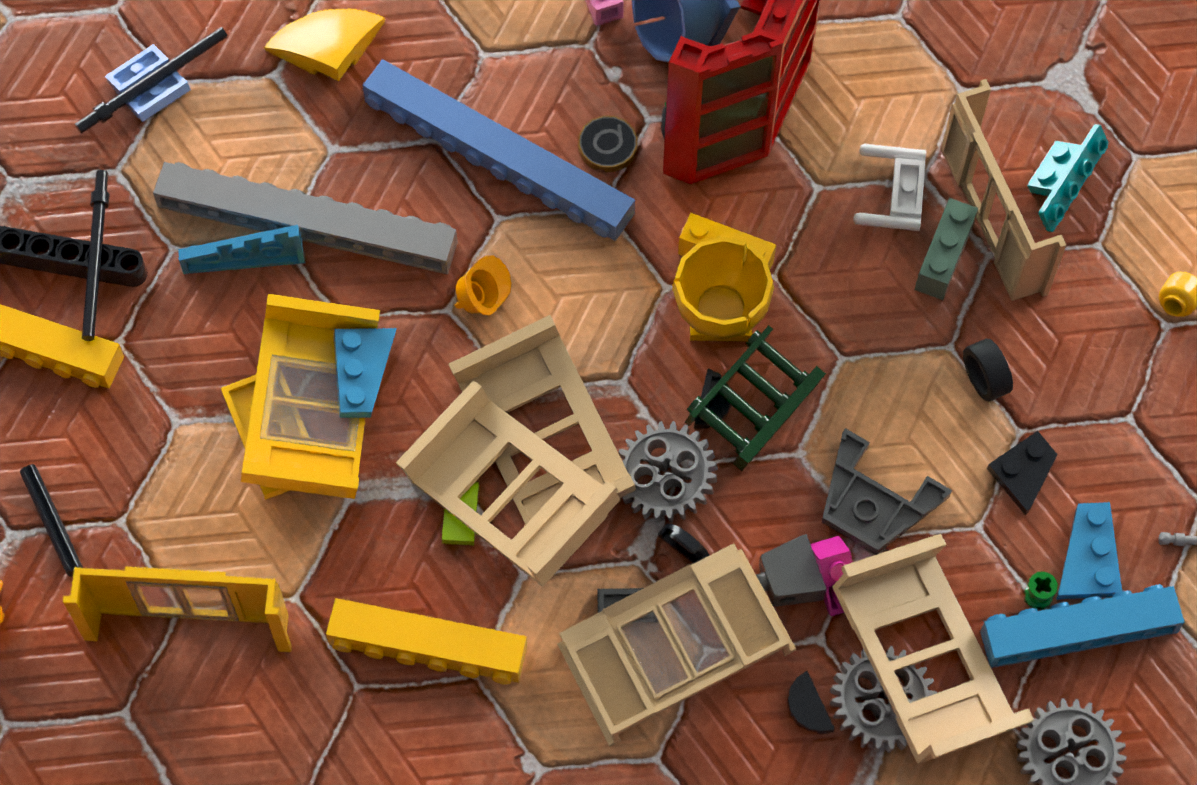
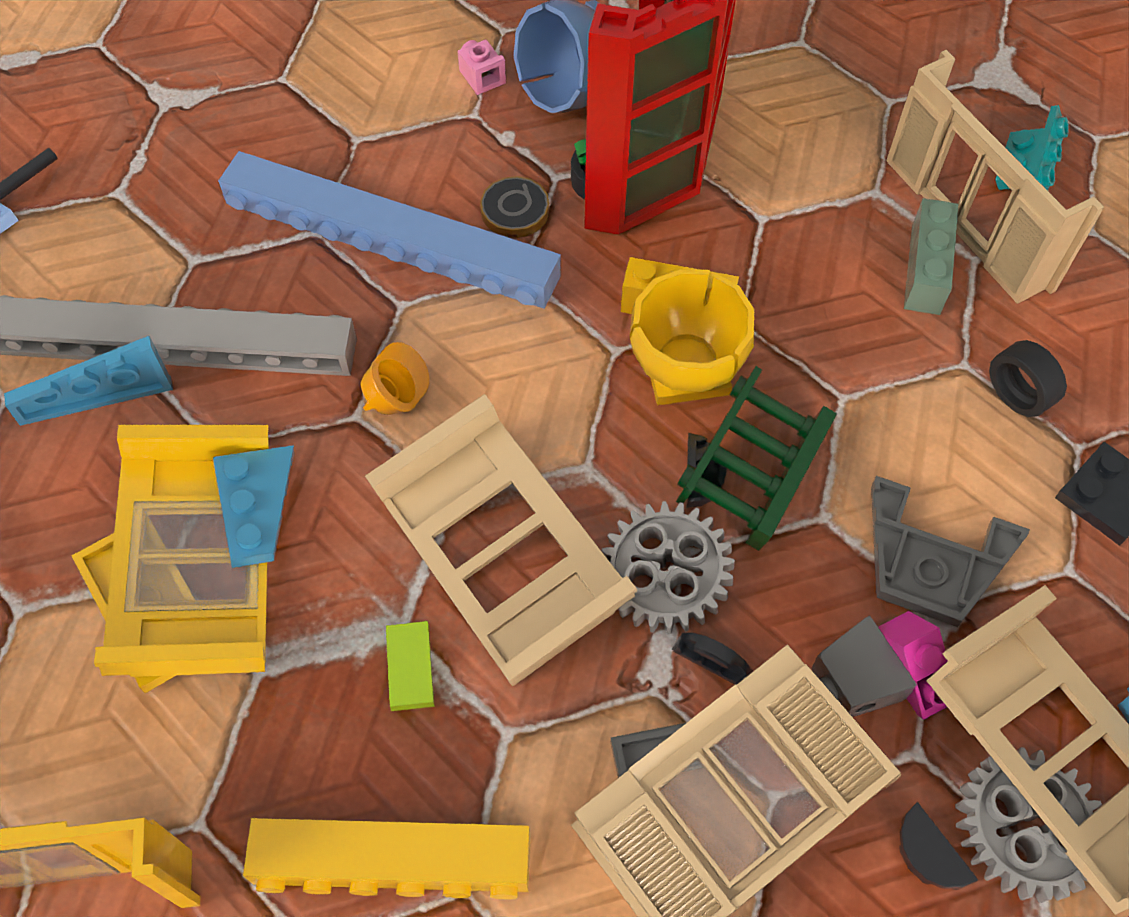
camera: 10 degrees left, 5 degrees down
yellow brick [264,9,385,81] -> none
tan piece [396,380,620,587] -> none
white plate [854,144,926,231] -> none

